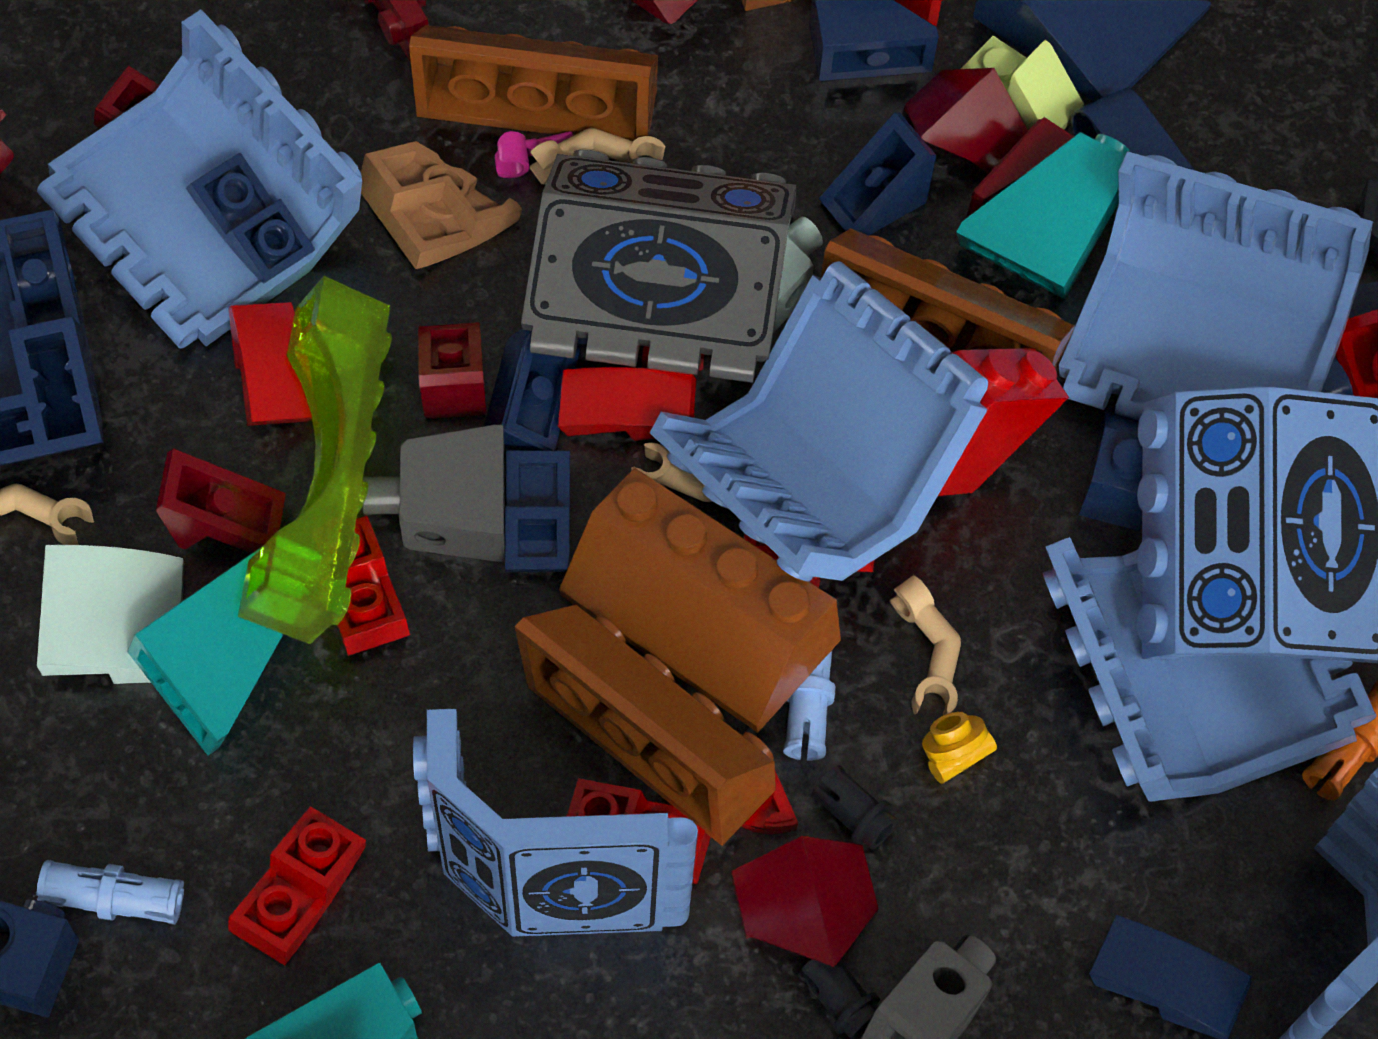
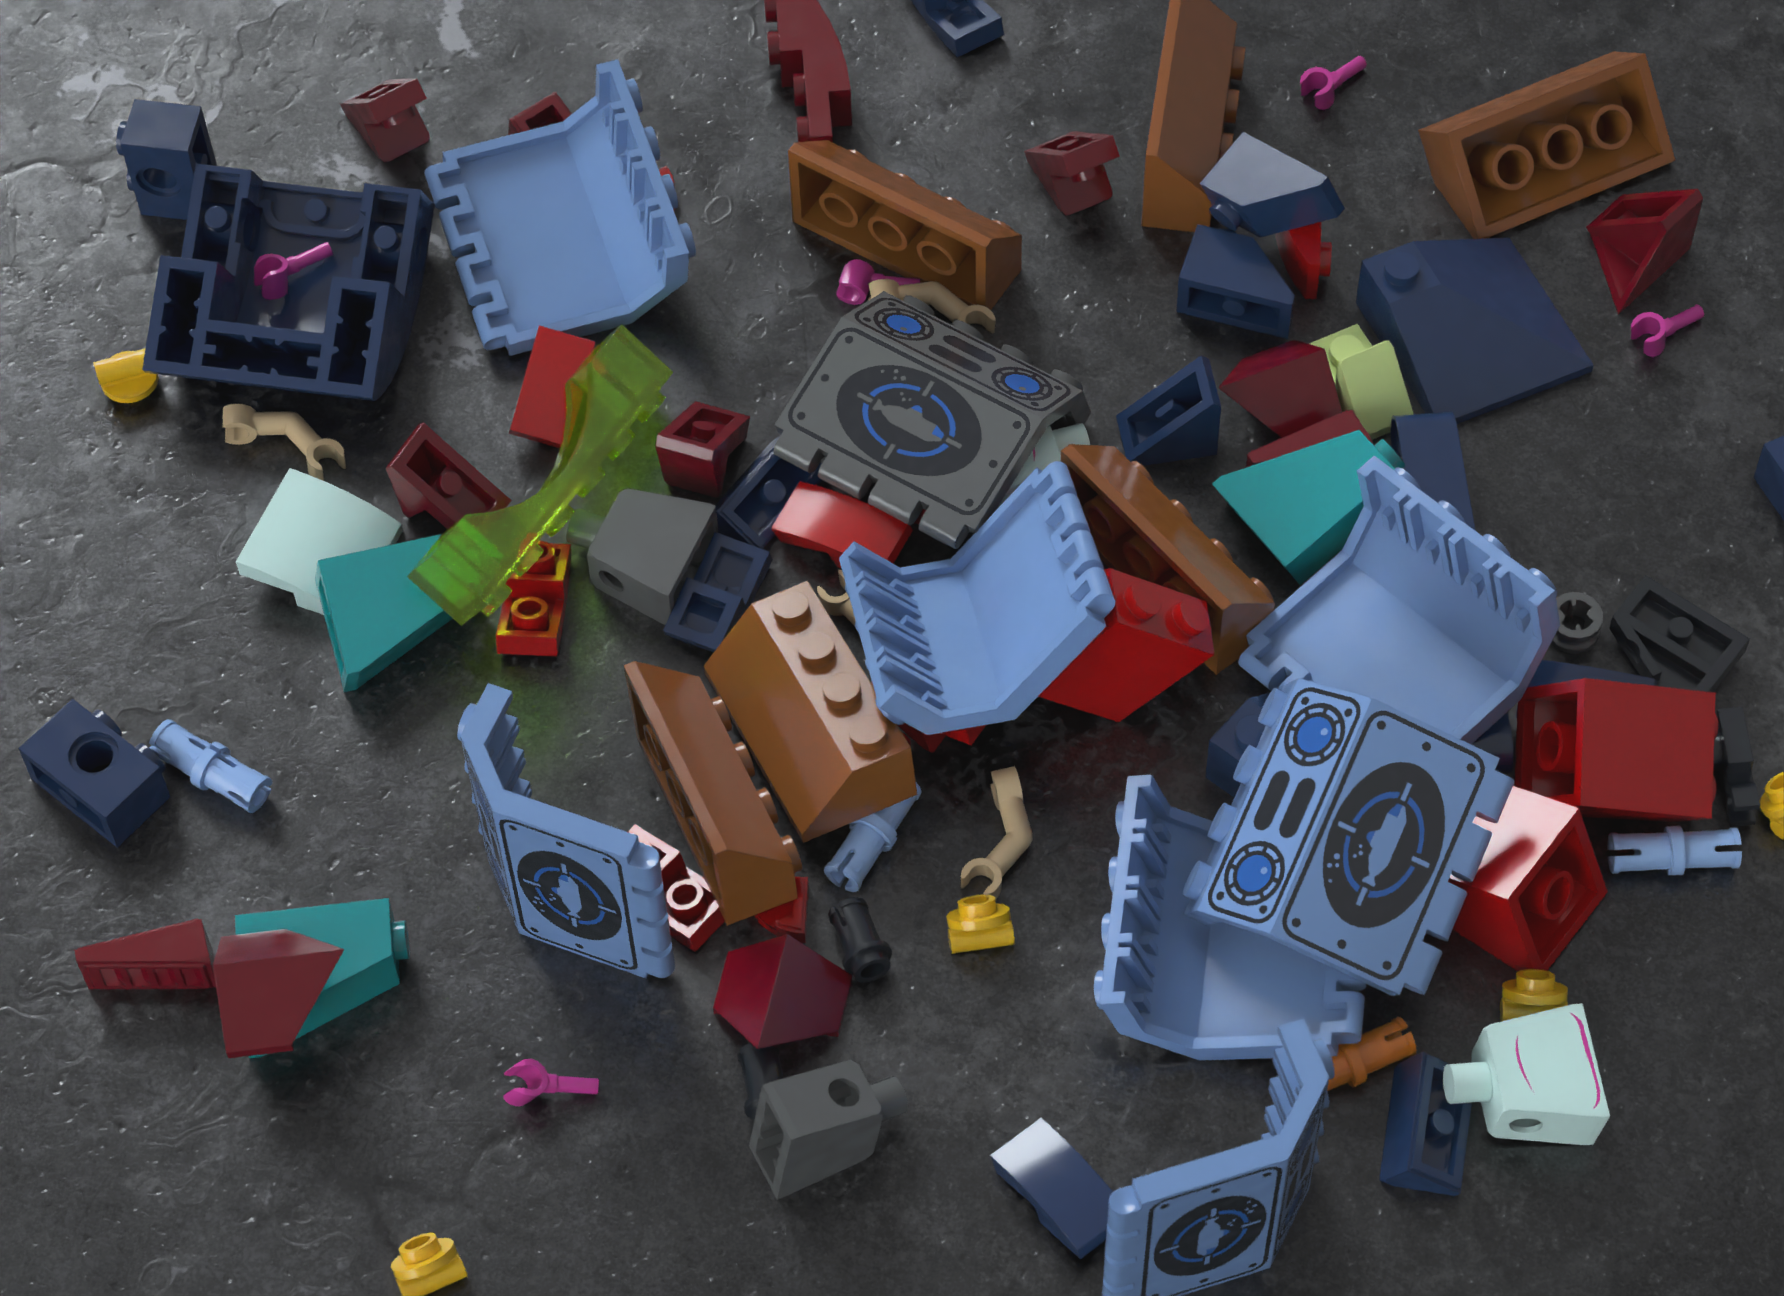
camera: 30 degrees right, 5 degrees down
dark blue slope [186,152,315,284] -> none
red slope [228,806,366,966] -> none
medium nougat slope [361,141,522,269] -> none

